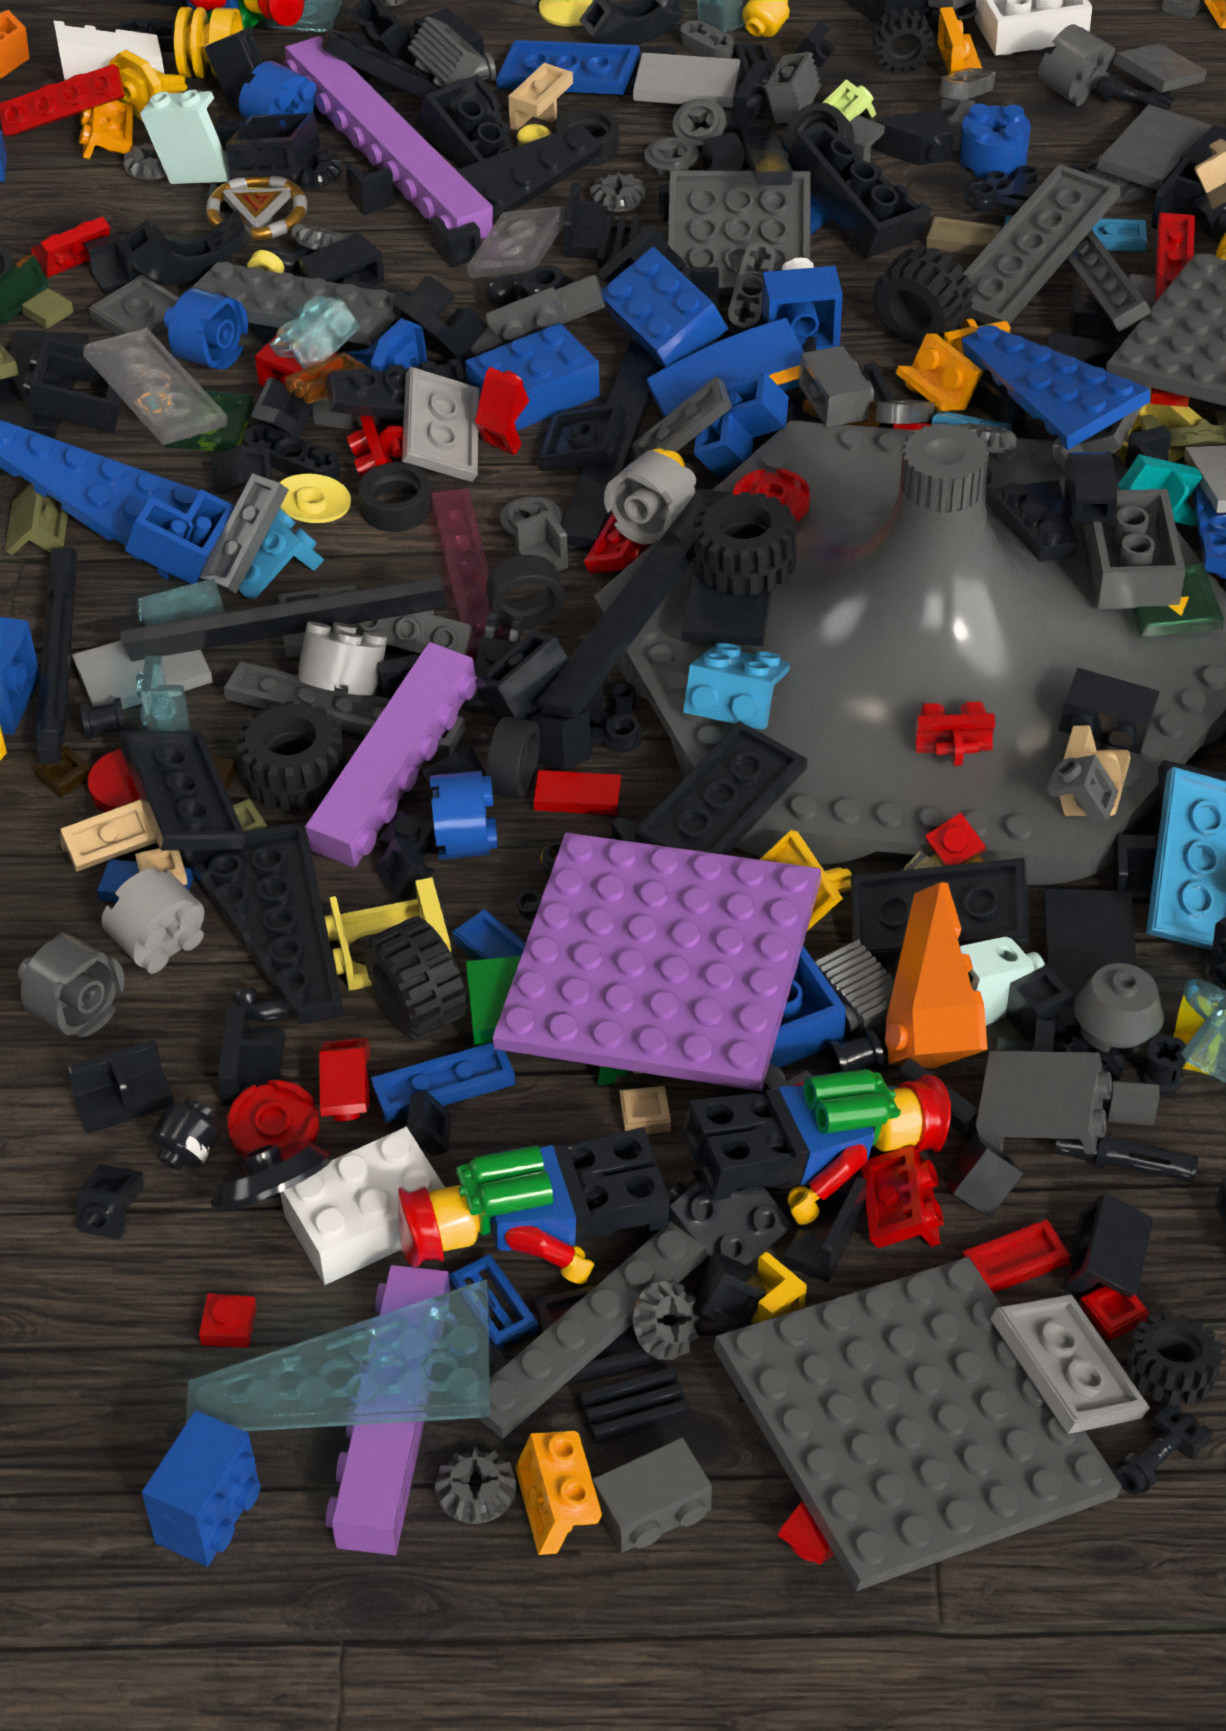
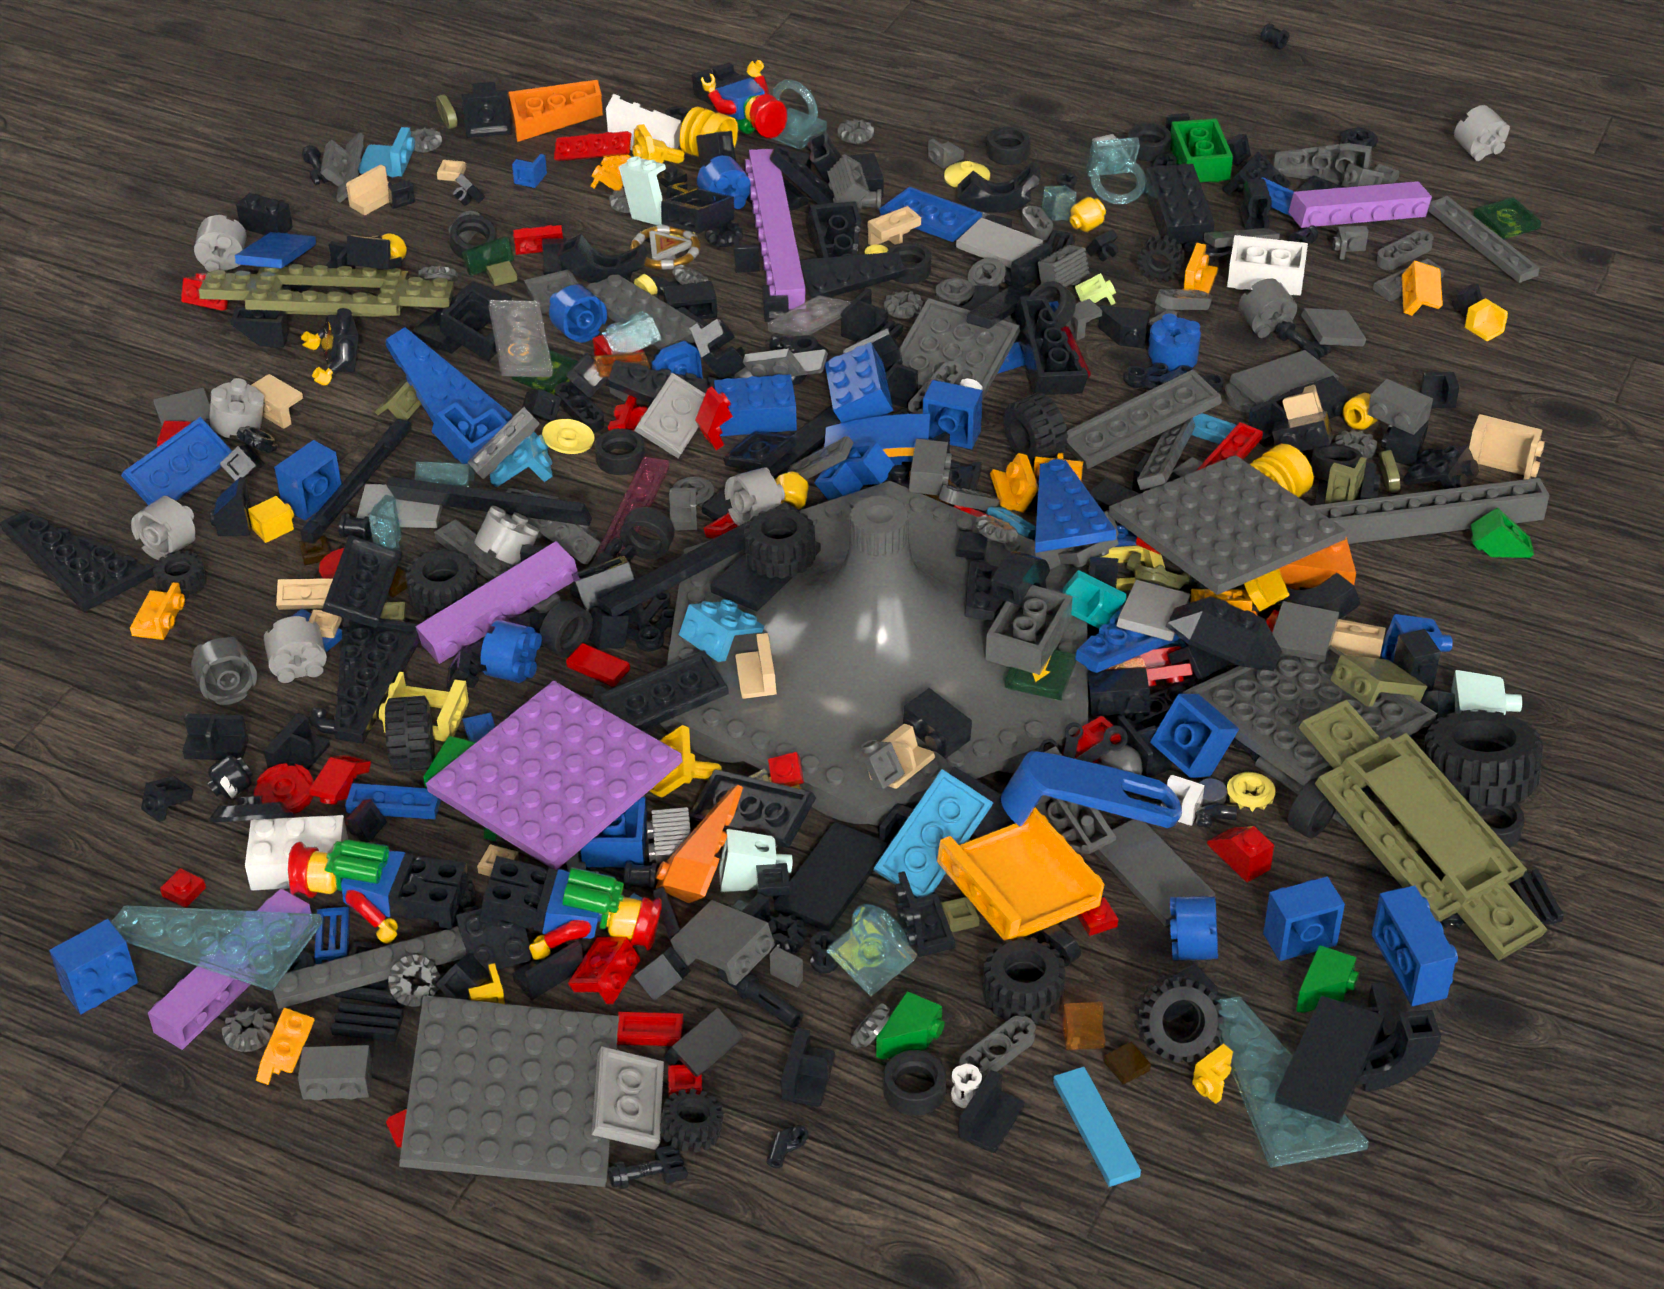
camera: 25 degrees right, 5 degrees down
red tile [733,468,811,522] -> none
red hips [915,701,996,767] -> none
dark tan tile [926,216,1003,255] -> none
dark grey cone [1073,963,1164,1053] -> none
none -> tan panel [736,633,777,699]

